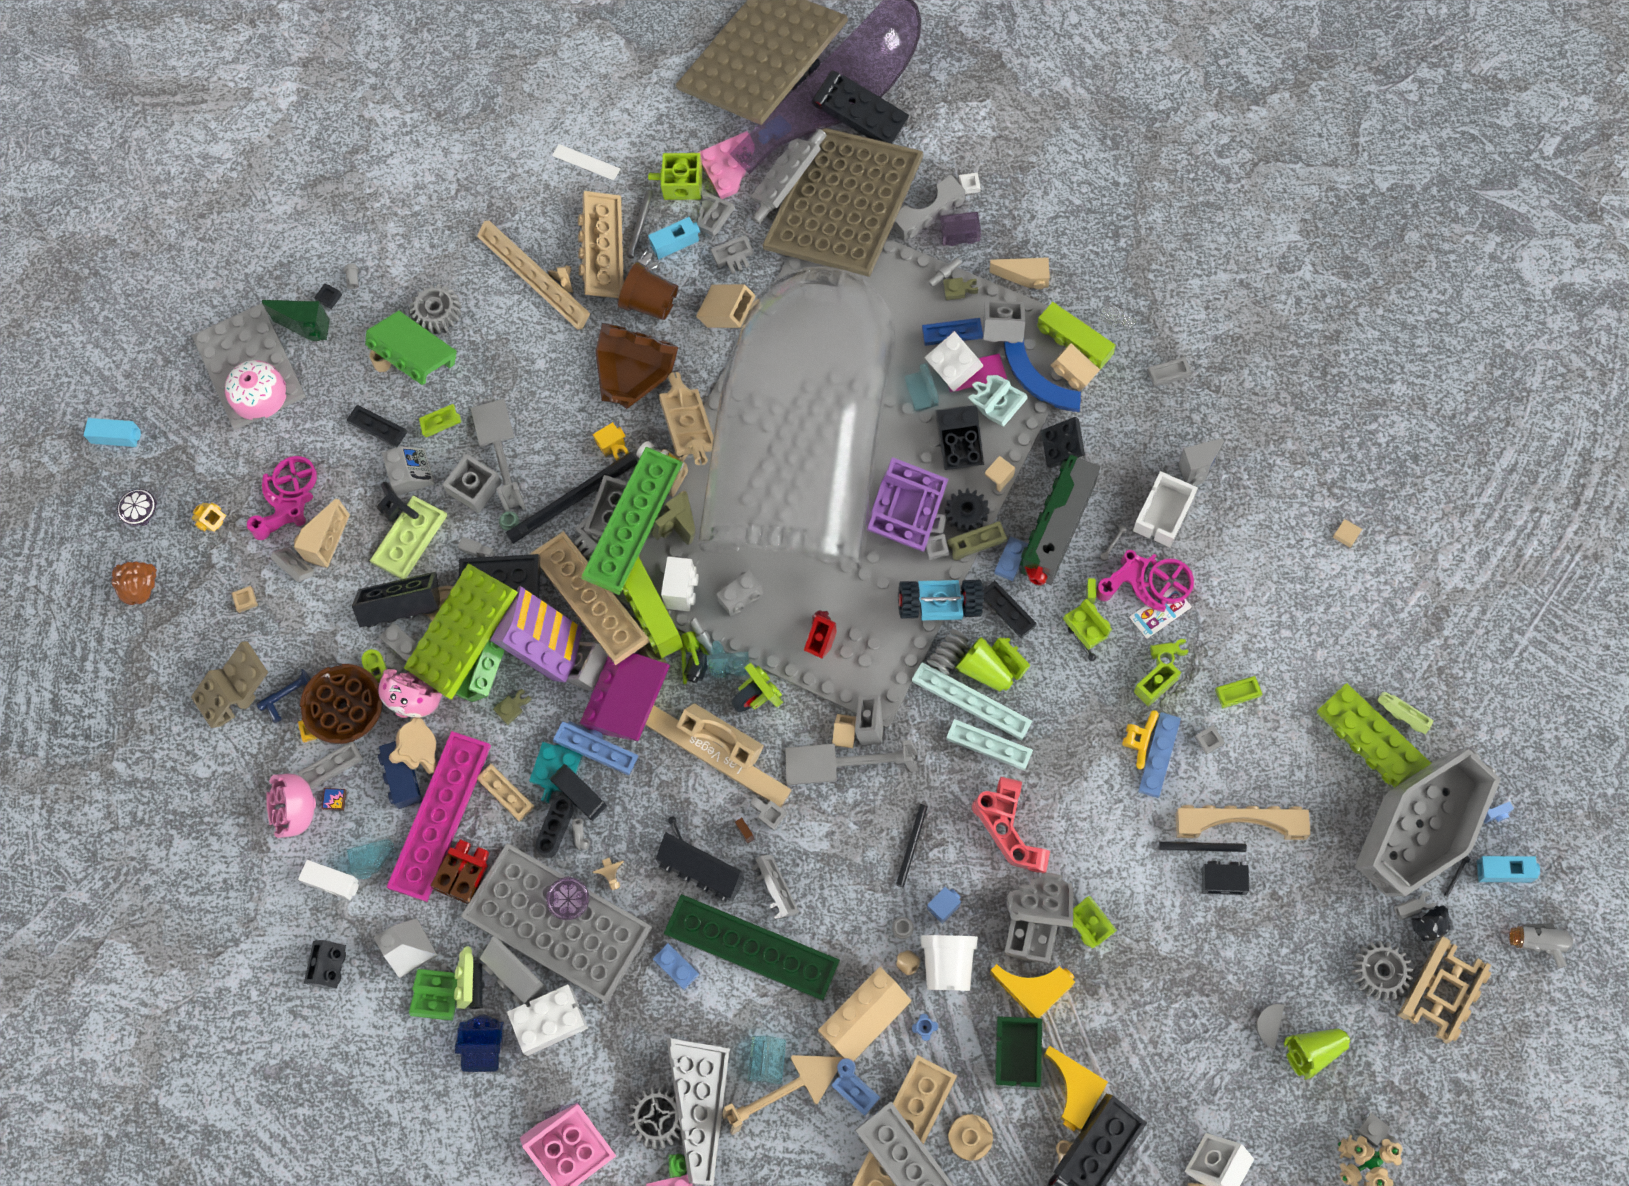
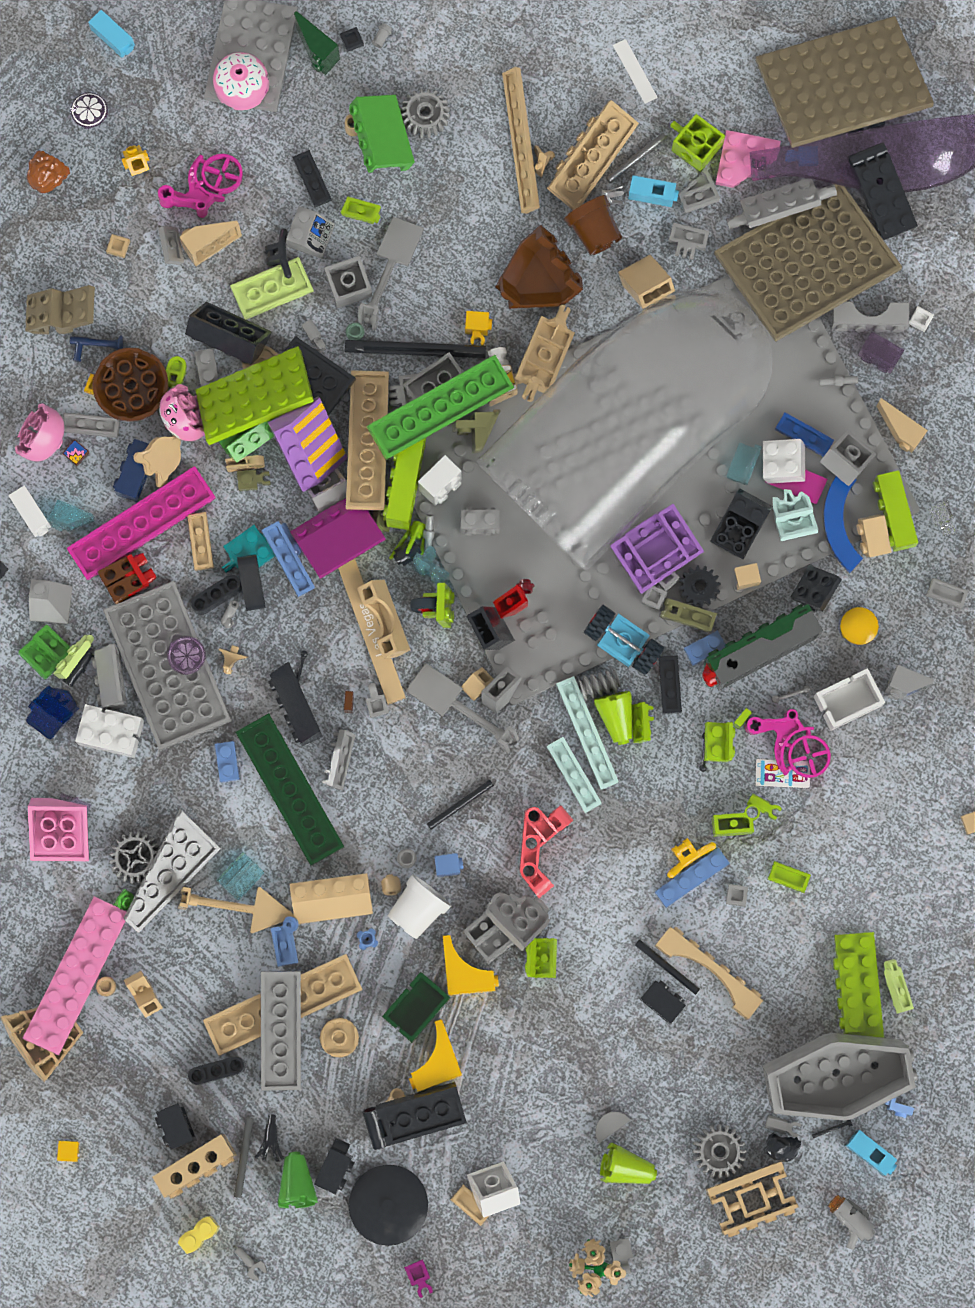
camera: 30 degrees right, 10 degrees up
olive plate [943,277,978,300] -> none
none -> tan piece [225,455,265,472]
none -> black brick [466,606,515,650]
none -> yellow dish [840,607,879,645]

